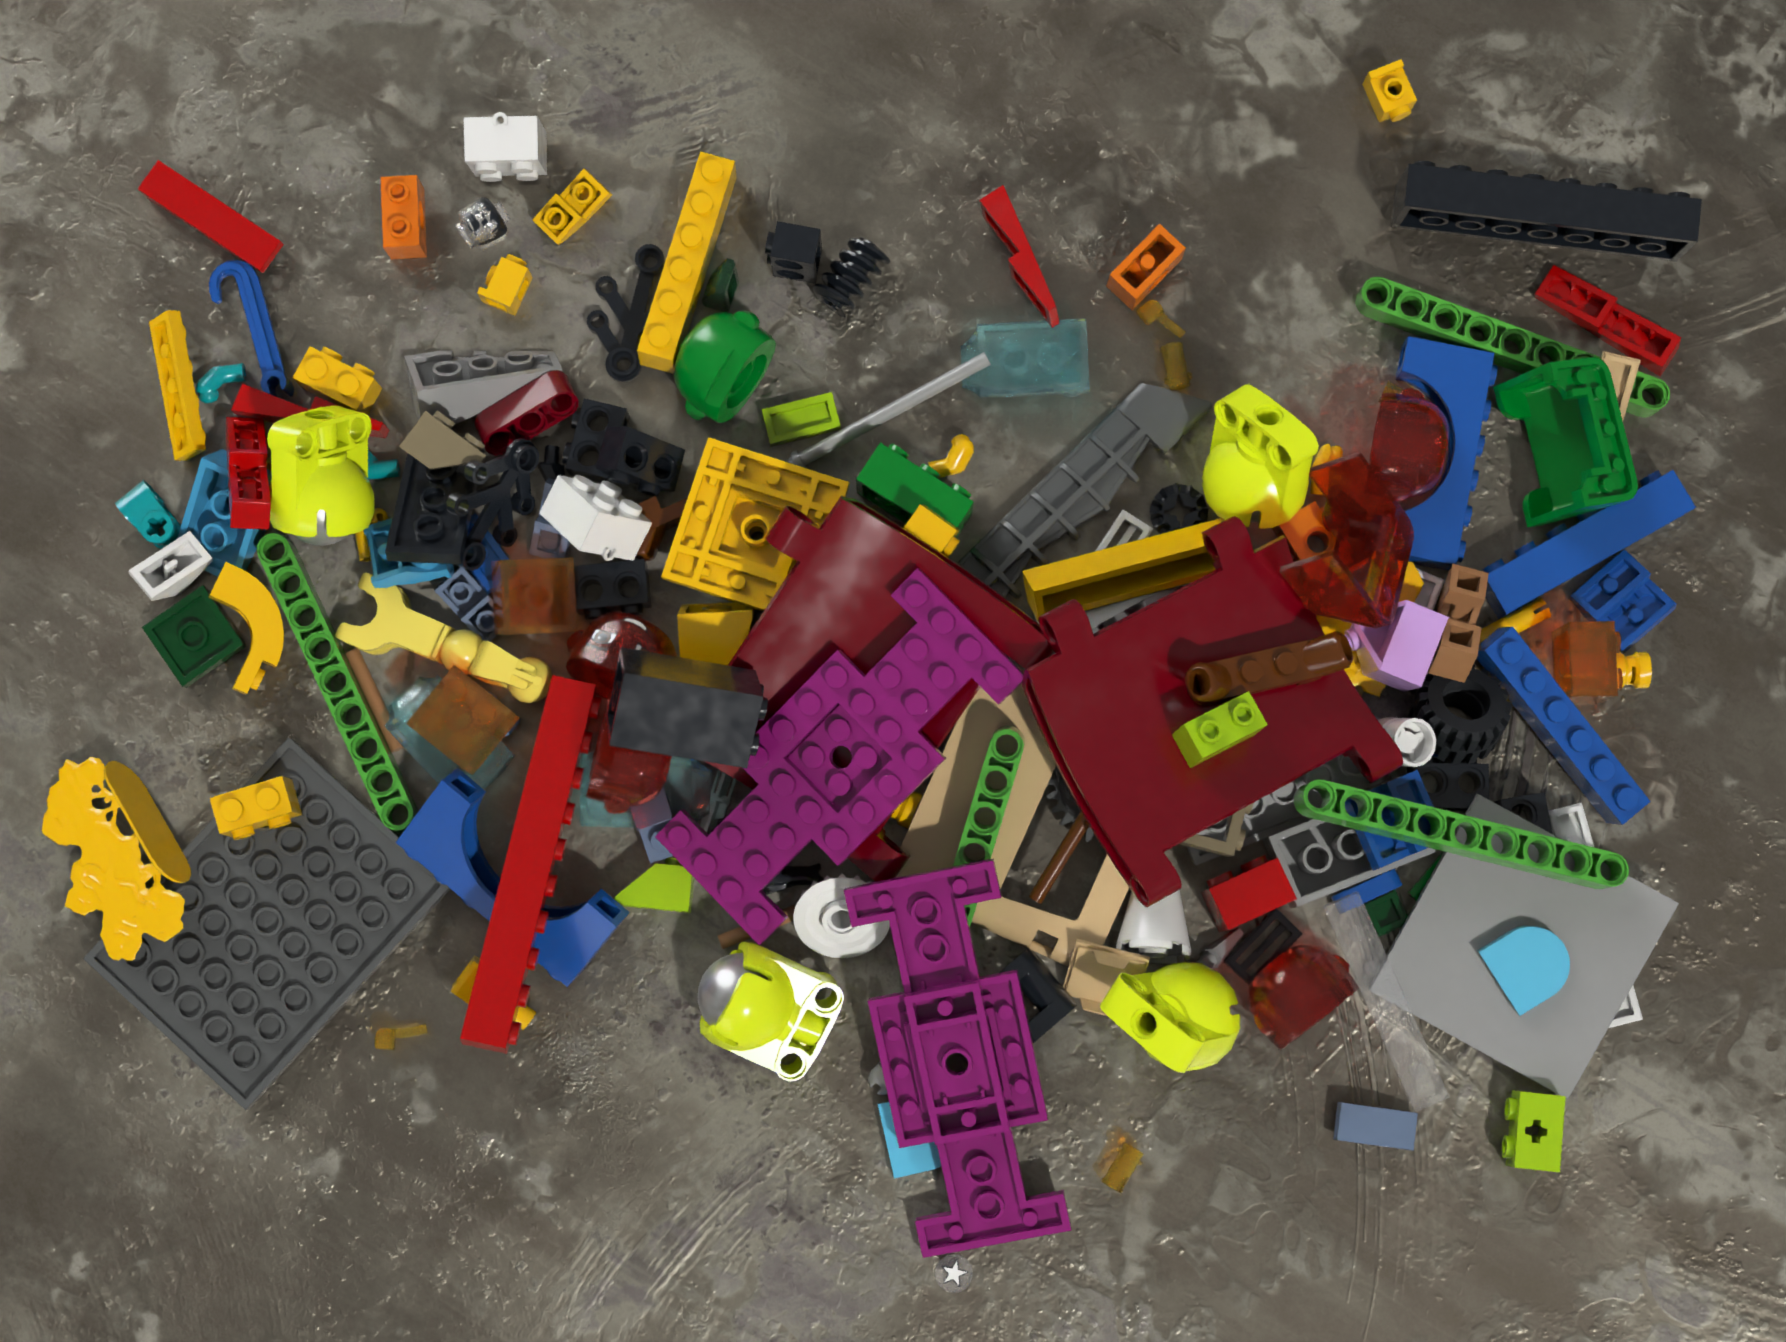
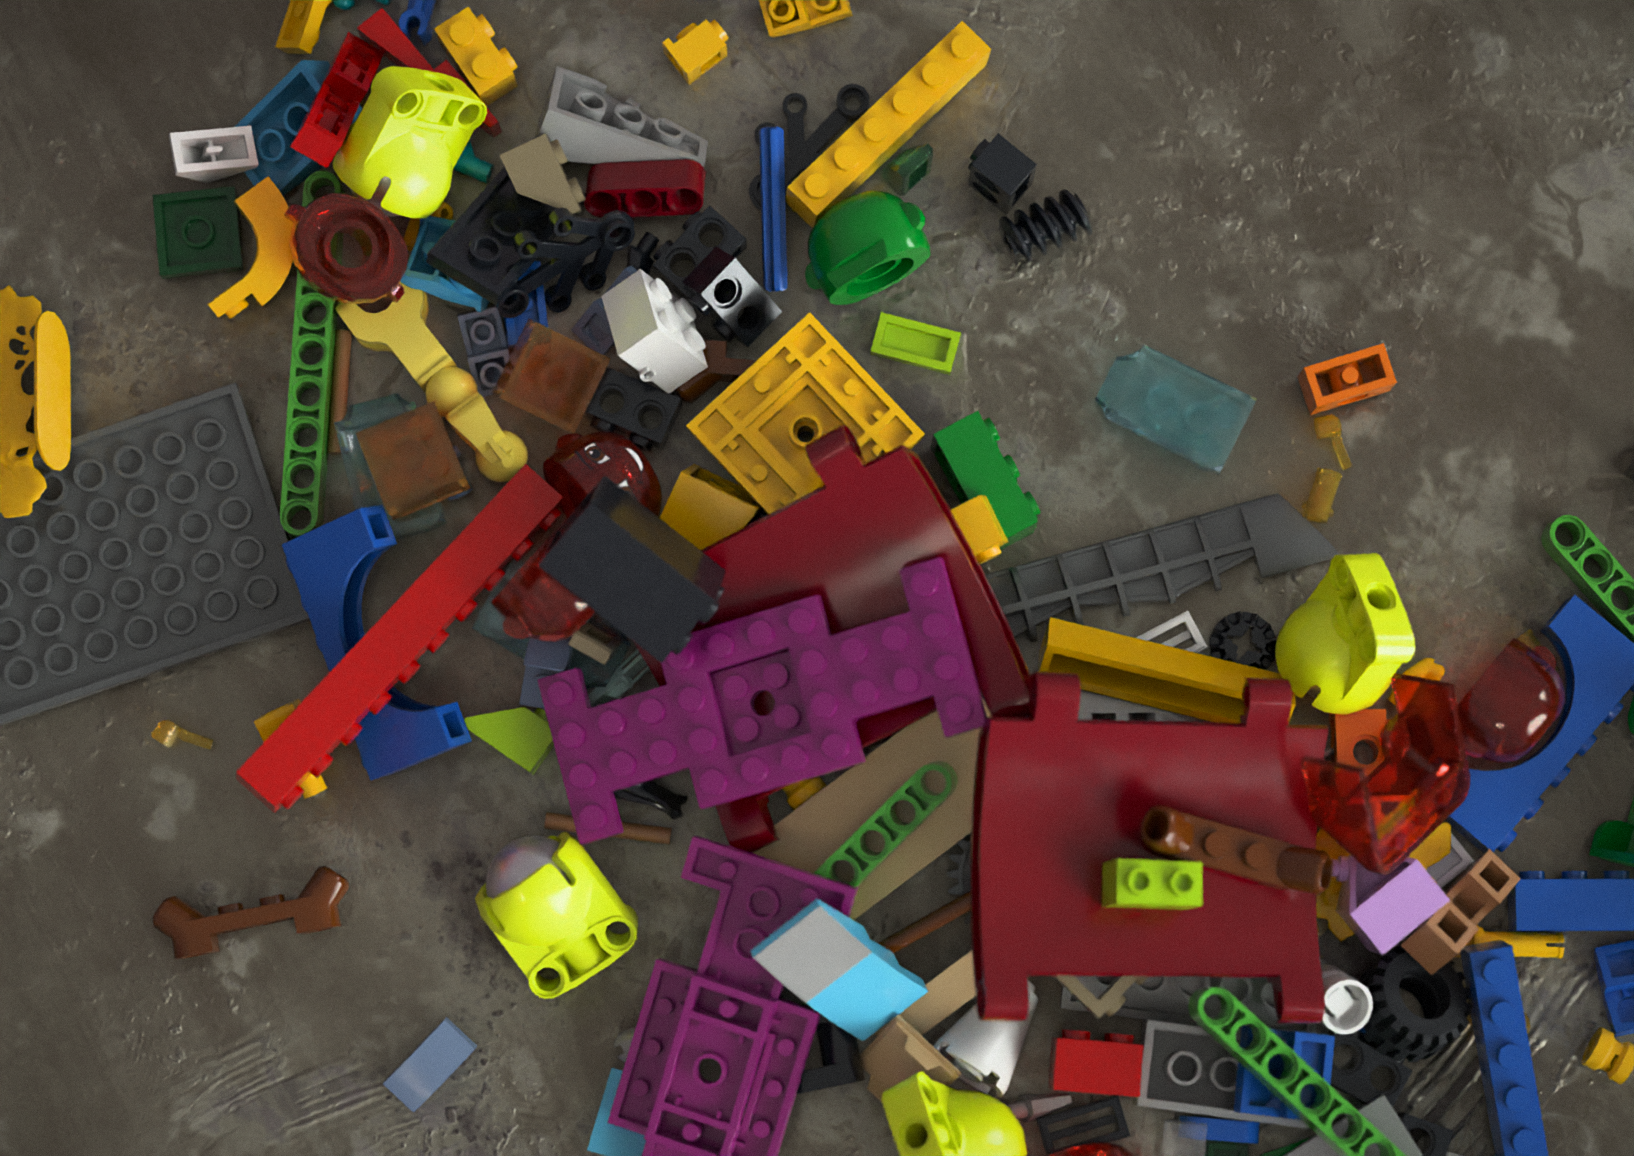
camera: 30 degrees right, 0 degrees up
teal piece [115,480,181,549] -> none
yellow brick [210,776,302,840] -> none
light grey bar [785,352,991,468] -> none
white gear [793,873,890,958] -> none
yellow arm [928,434,974,478] -> none
red slope [979,185,1059,328] -> none
clear orange brick [1551,621,1623,705] -> none
none -> reddish brown plate [153,866,349,960]
none -> clear red piece [284,193,409,304]
none -> sand blue slope [383,1017,477,1113]
none -> dark tan tile [568,623,621,665]
none -> slope [751,899,929,1041]
none -> blue axle [759,126,788,292]

